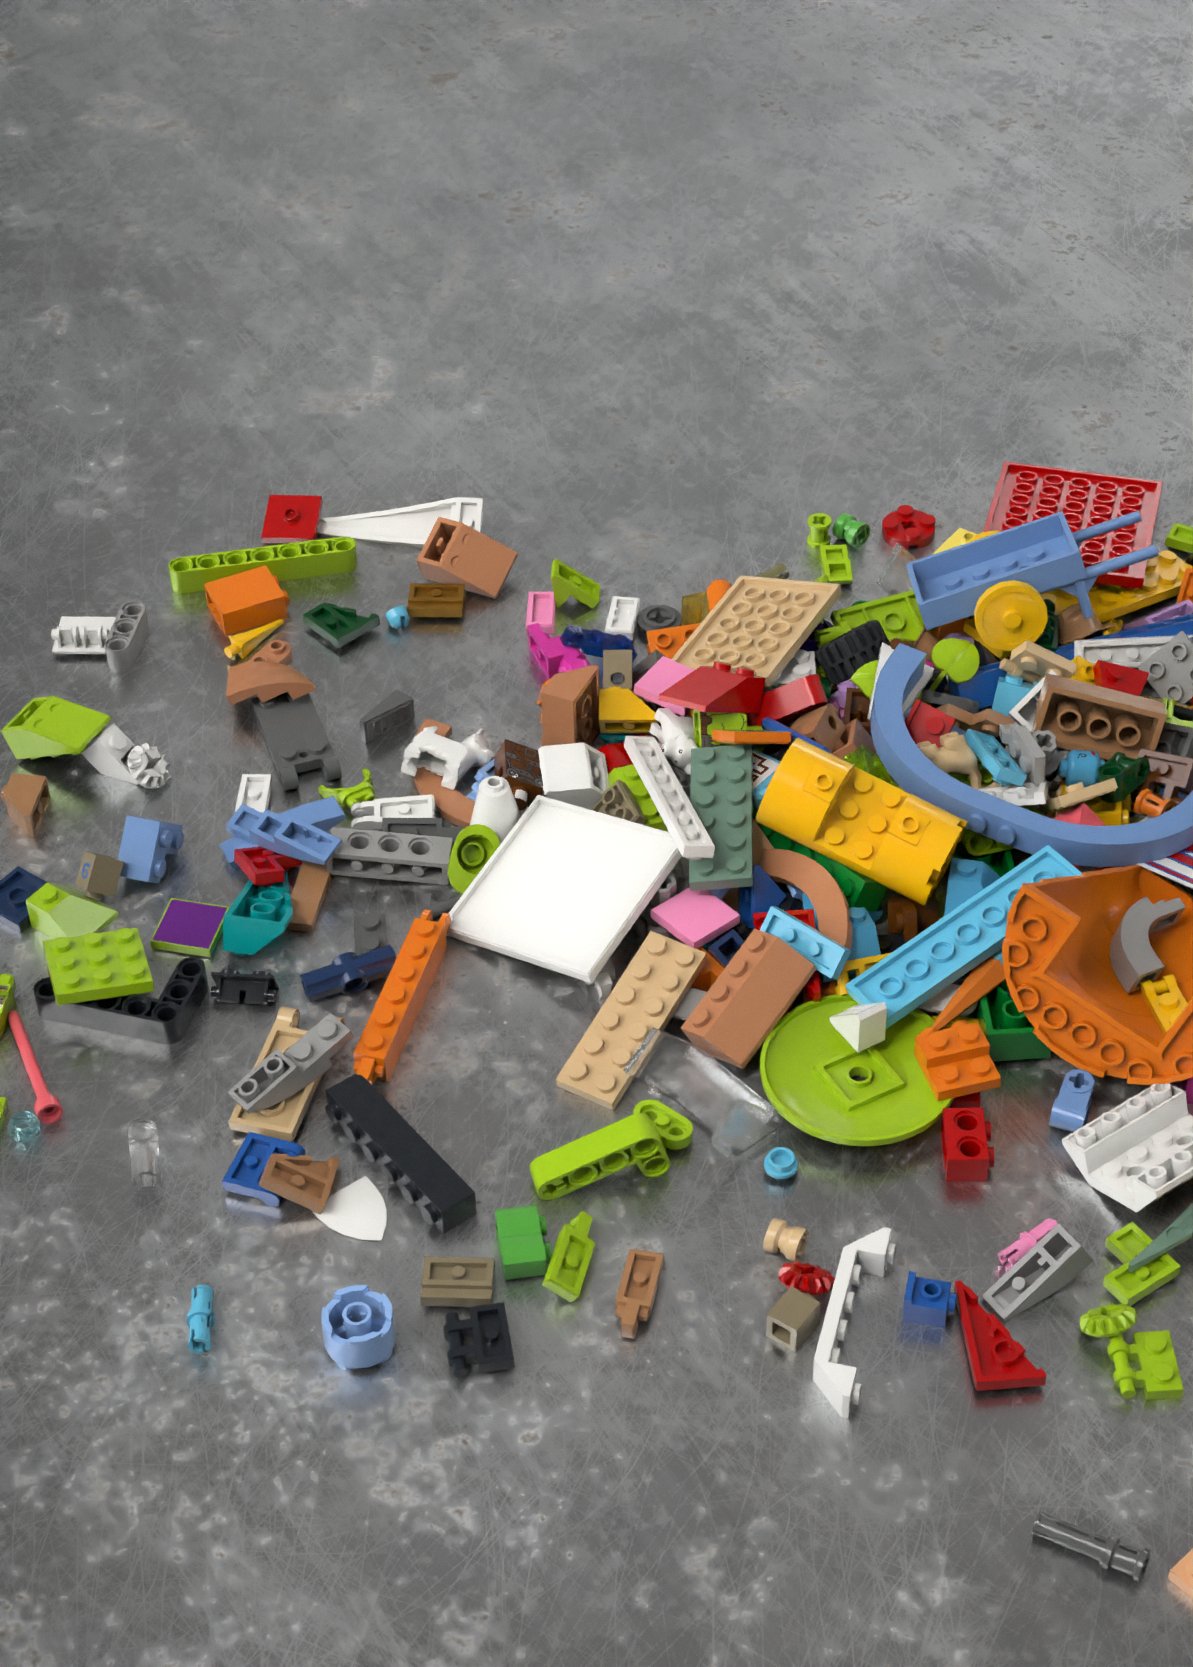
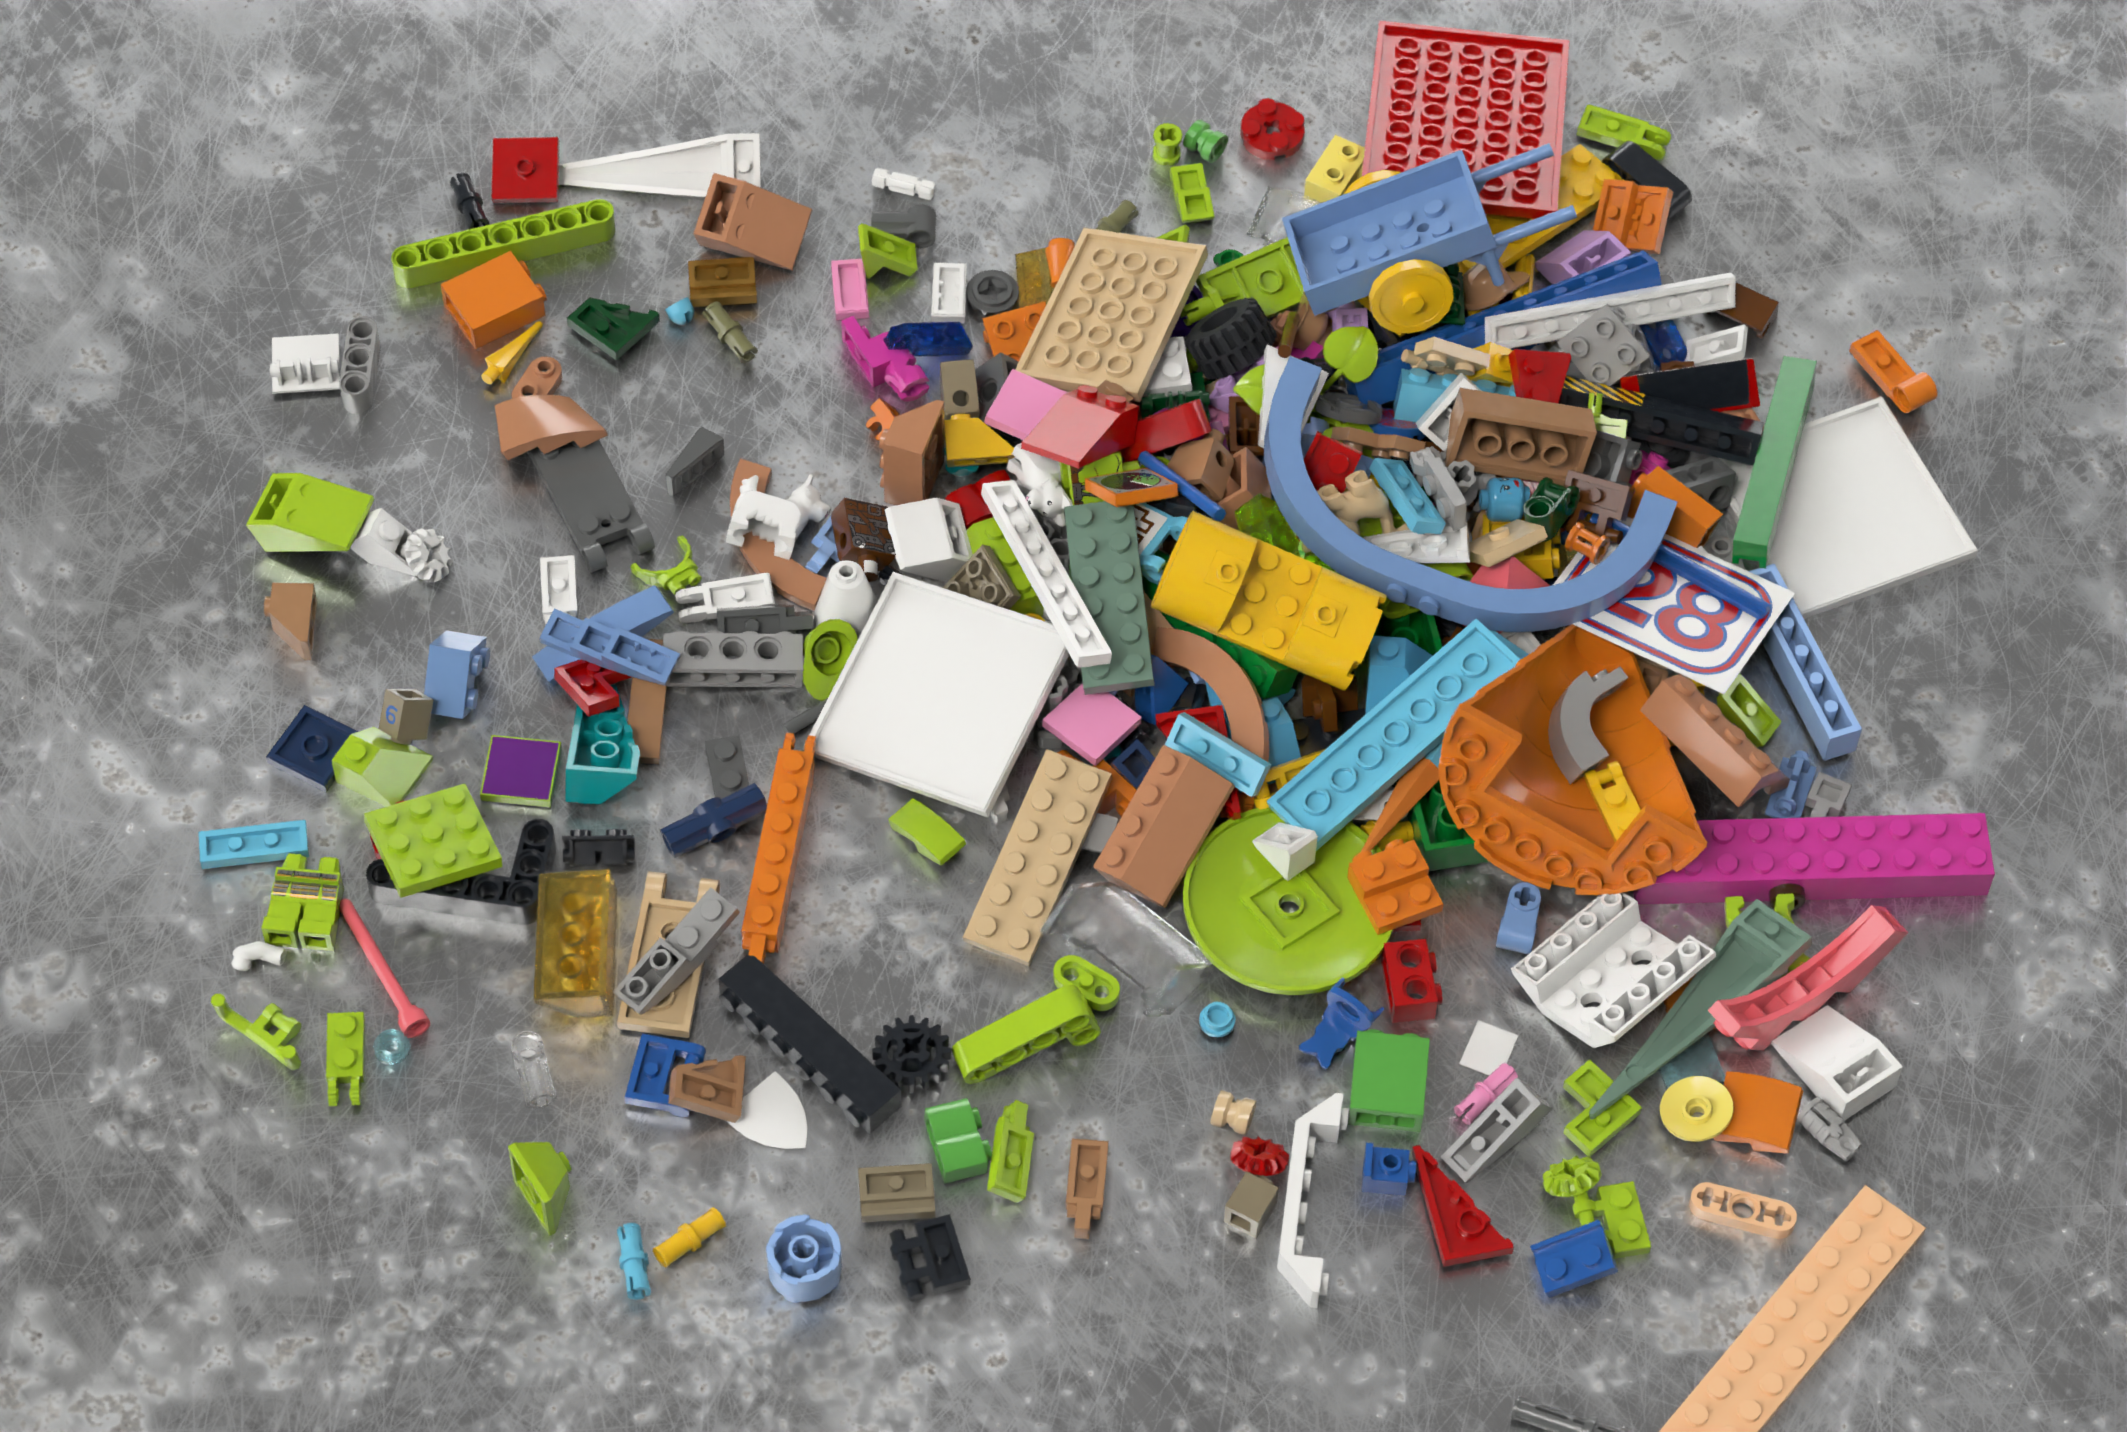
camera: 10 degrees left, 15 degrees up
none -> black pin [450,173,489,229]
none -> lime slope [508,1142,572,1236]
none -> clear yellow slope [533,869,617,1018]
none -> yellow pin [653,1207,726,1268]
none -> olive pin [703,302,758,363]
none -> dark grey piece [871,204,936,248]
none -> white axle [872,167,936,200]
none -> black gear [872,1015,951,1093]
none -> lime slope [888,798,966,866]
none -> blue hair [1298,977,1385,1069]
none -> bright green brick [1348,1029,1430,1132]
none -> white sticker [1459,1020,1519,1075]
none -> blue plate [1530,1219,1618,1298]

